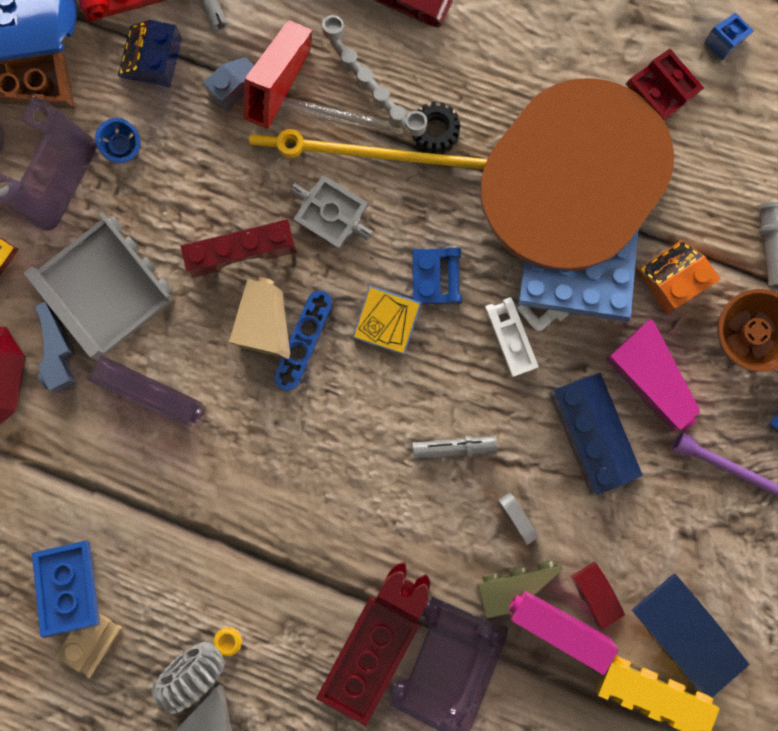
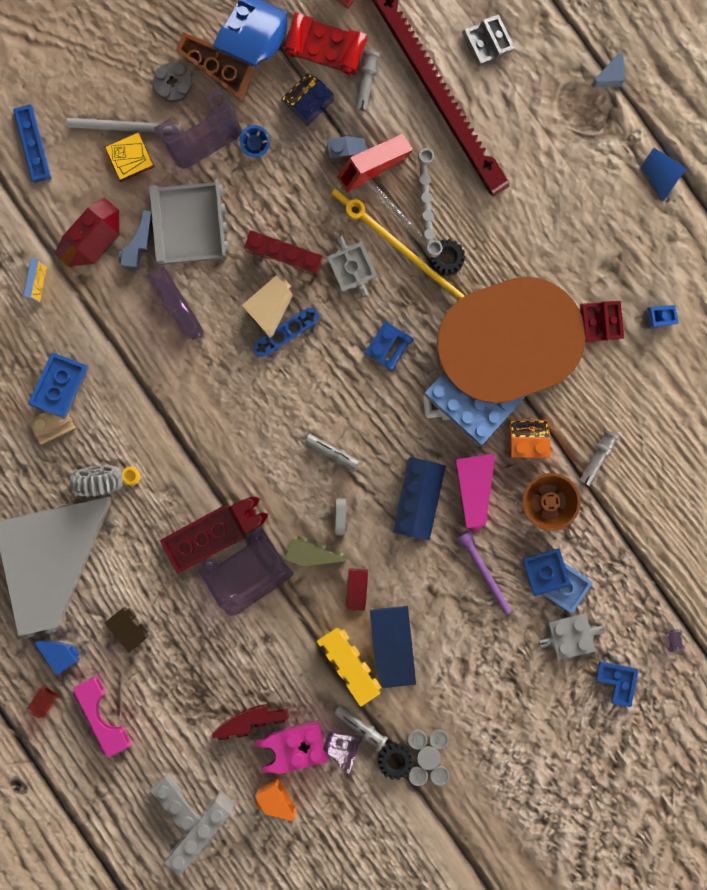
camera: 30 degrees right, 5 degrees up
yellow tile [352,285,422,355] -> none
white plate [485,297,539,378] -> none
dark pink slope [508,590,619,675] -> none

